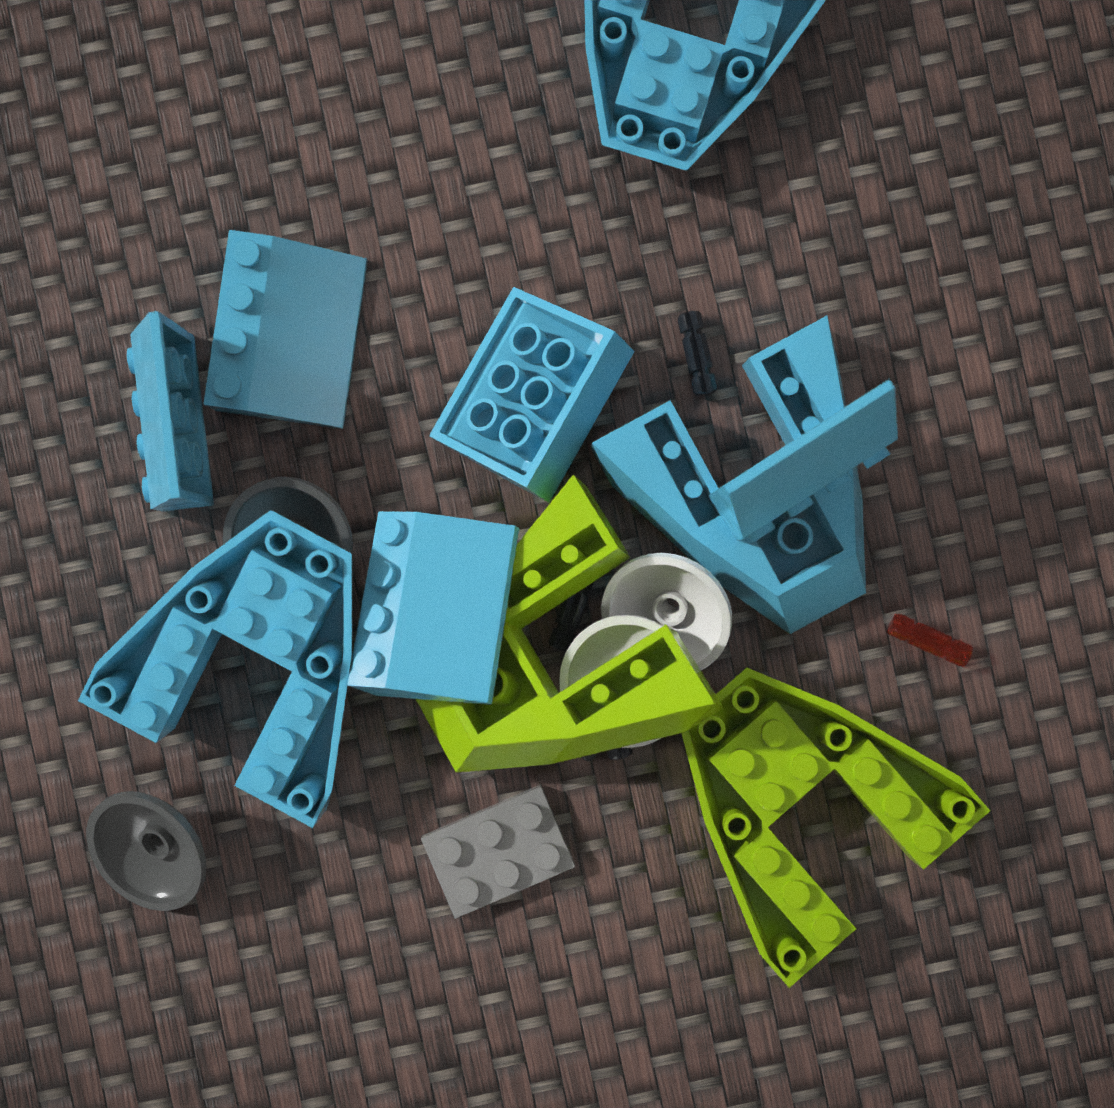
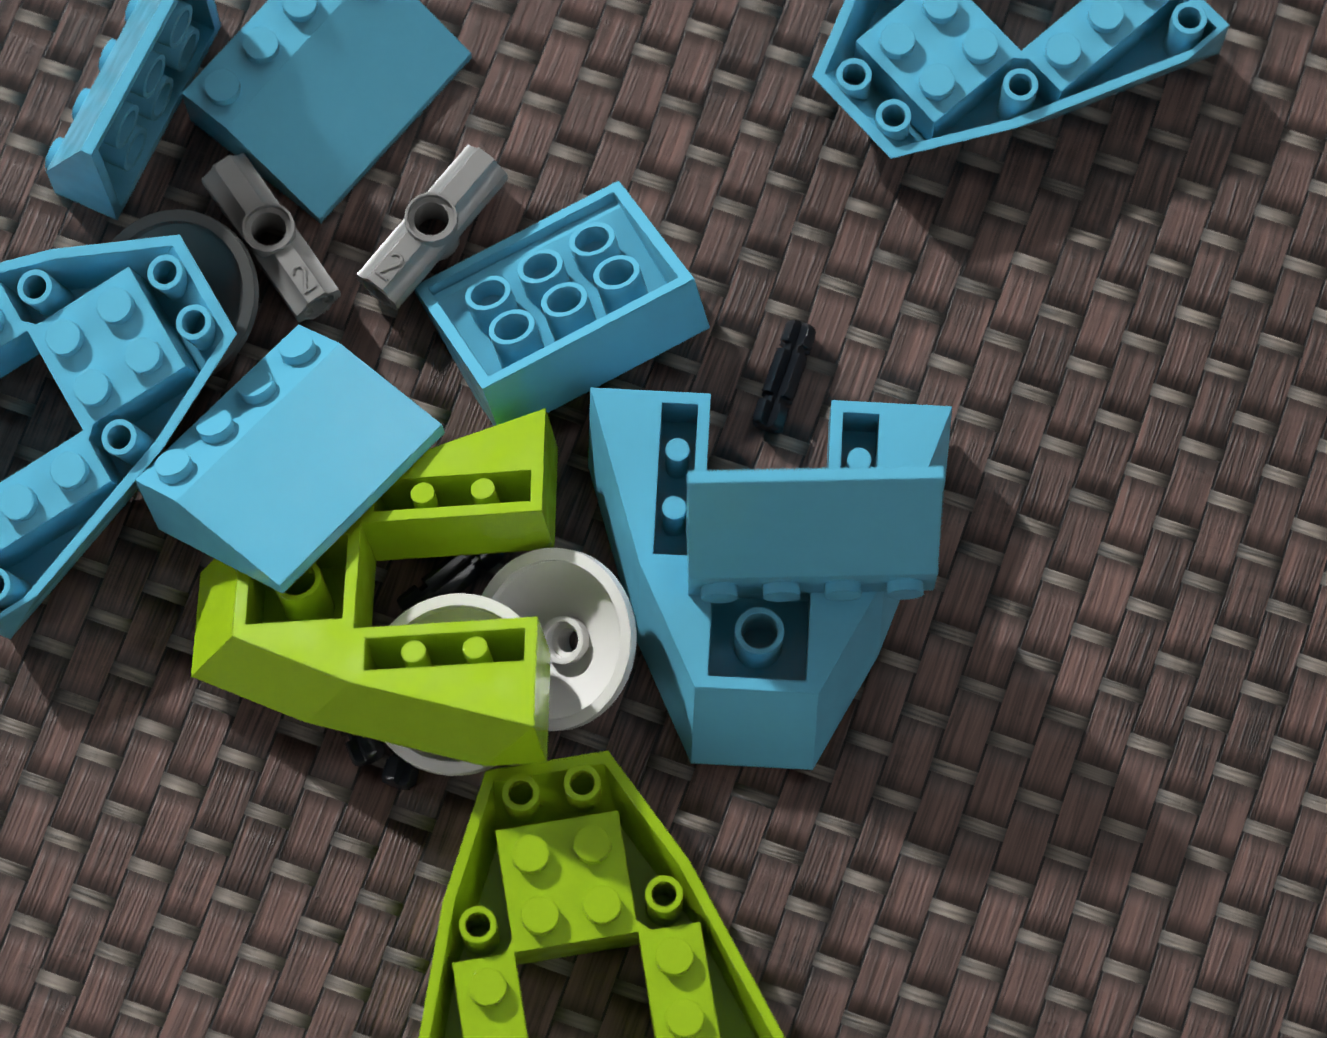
camera: 30 degrees right, 15 degrees down
light grey plate [421,784,575,919] -> none
clear red axle [887,614,973,667] -> none
none -> light grey piece [202,153,341,323]
none -> light grey piece [356,144,508,310]

